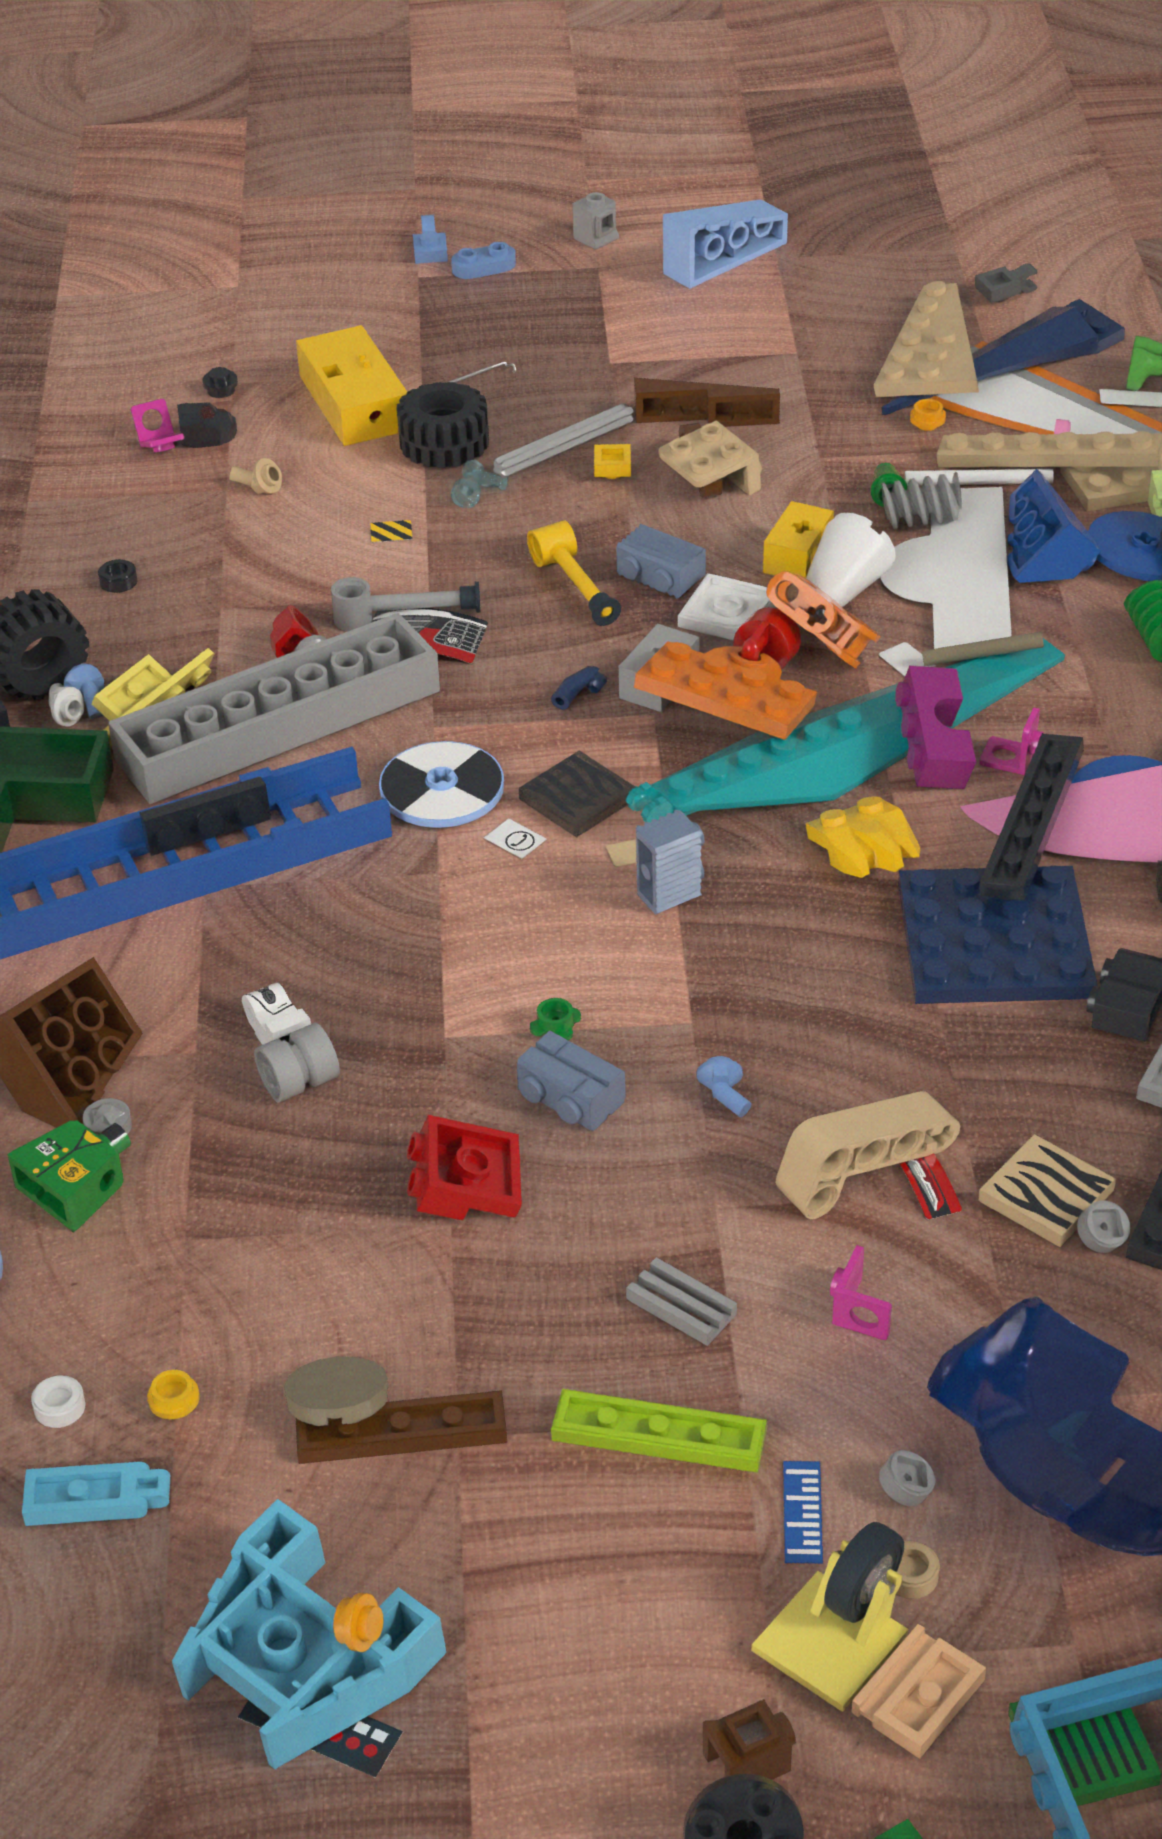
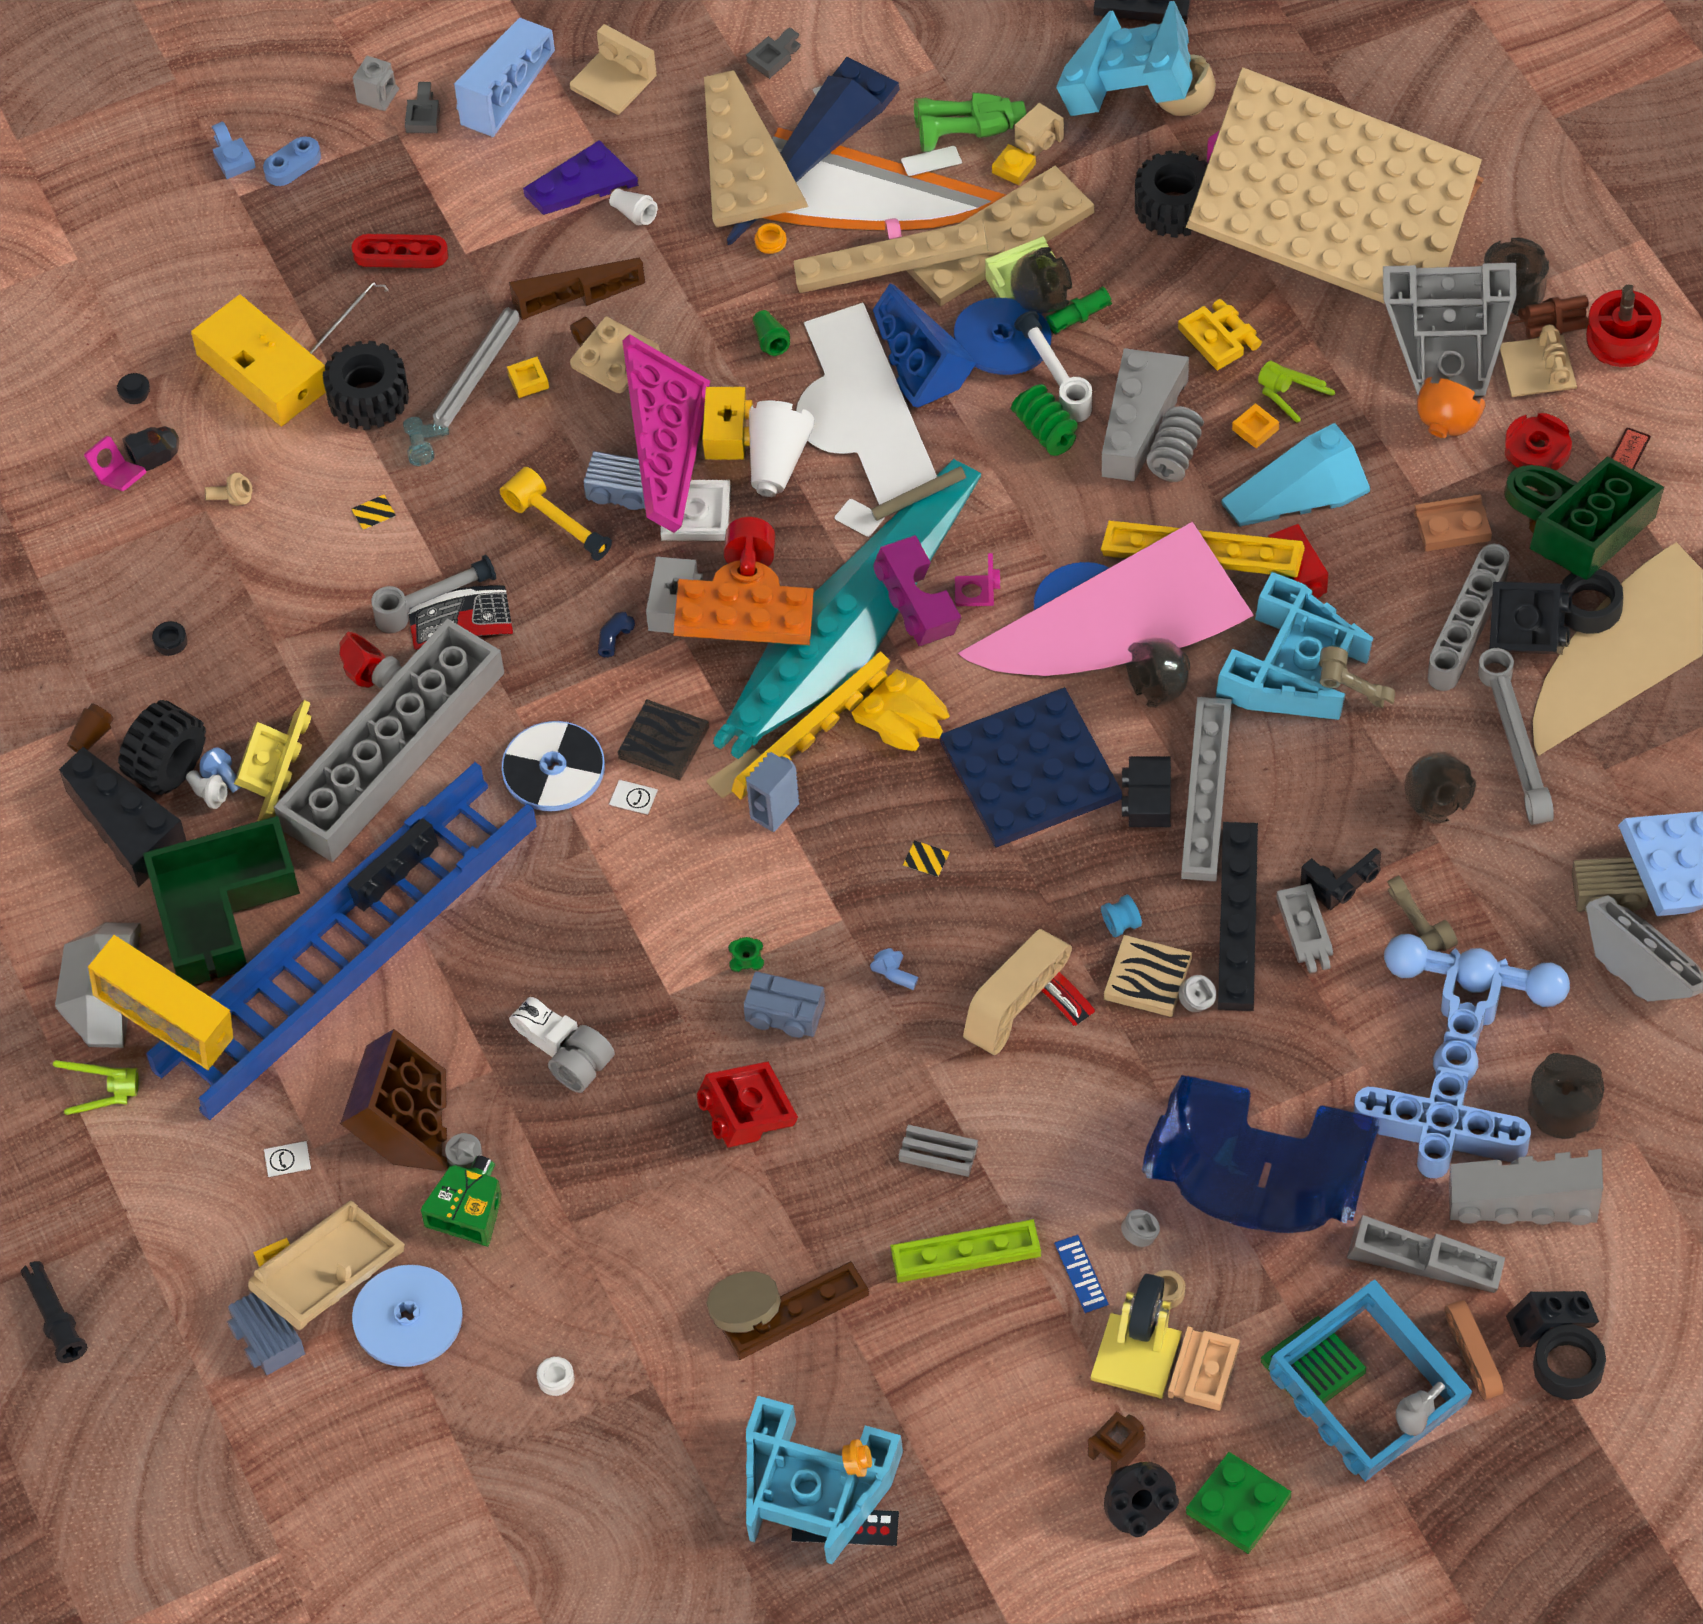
camera: 20 degrees left, 15 degrees up
medium azure hinge [22,1462,170,1526] -> none
yellow plate [147,1370,200,1419] -> none
orange piece [766,571,881,669] -> none
dark pink bracket [830,1245,892,1340] -> none
light grey piece [882,472,962,530] -> none
white bar [904,469,1054,486] -> none
black plate [980,733,1084,901] -> none
none -> red plate [351,234,449,268]
none -> dark grey plate [405,82,440,133]
none -> dark purple wing [523,140,639,215]
none -> tan bracket [570,24,657,115]
none -> white cone [609,188,658,225]
none -> dark pink wing [622,334,710,533]
none -> yellow plate [731,651,890,800]
none -> sticker [903,840,950,877]
none -> dark azure wheel [1101,894,1142,938]

